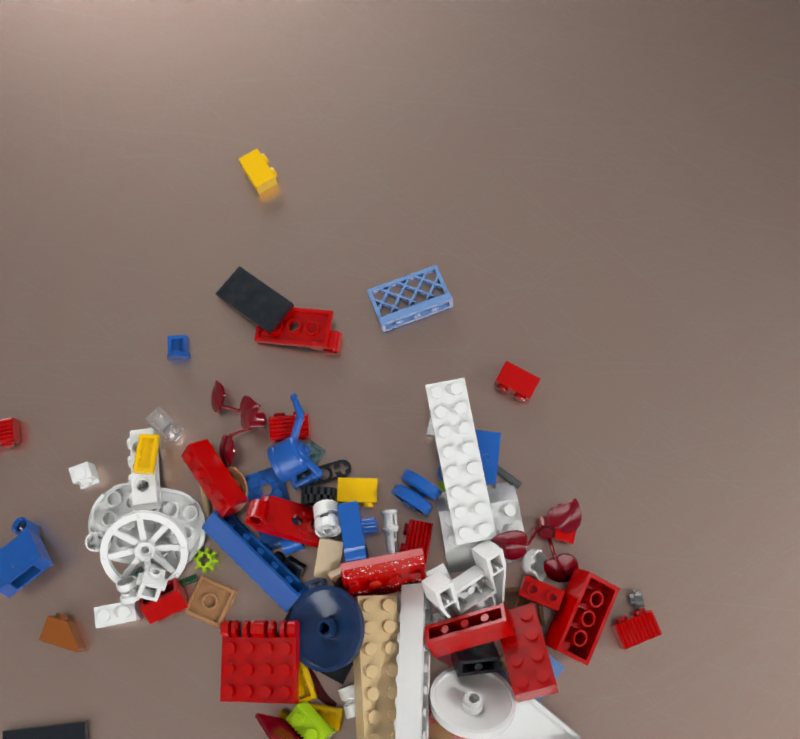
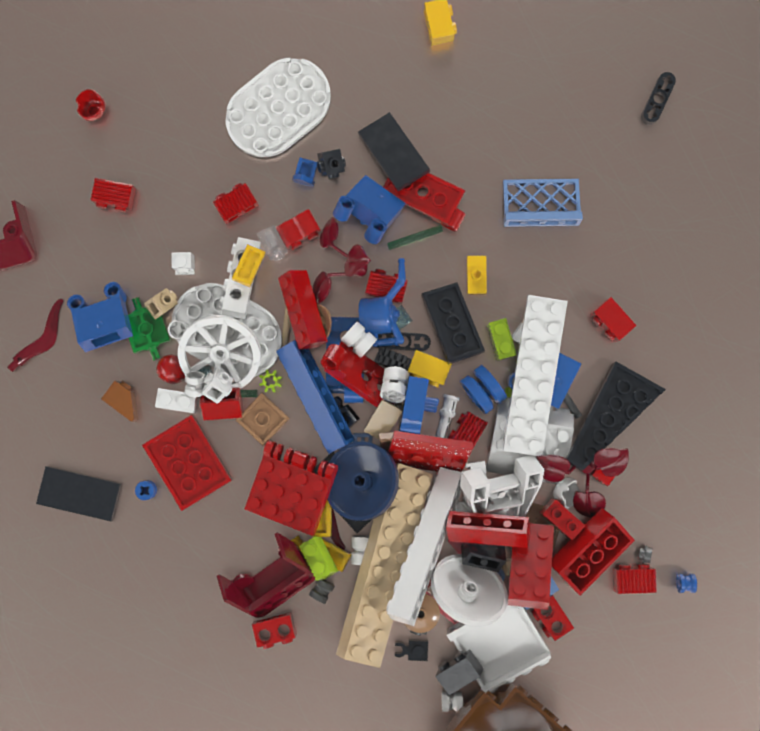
camera: 10 degrees right, 10 degrees up
none -> green plate [128,297,171,361]
none -> blue wheel [135,480,157,500]
none -> red plate [142,415,232,511]
none -> tan brick [144,288,178,319]
none -> red hair [156,354,185,384]
none -> red brick [213,183,259,225]
none -> white plate [225,57,331,157]
none -> red brick [276,209,321,250]
none -> black brick [317,149,346,179]
none -> blue piece [333,175,406,244]
none -> white wheel [341,321,377,358]
none -> clear green bar [387,225,443,250]
none -> black tile [421,282,485,365]
none -> yellow plate [467,256,487,294]
none -> lime brick [486,318,517,361]
none -> red brick [531,595,574,641]
none -> black wing [566,361,666,471]
none -> black beam [641,72,676,125]
none -> blue wheel [676,574,697,593]

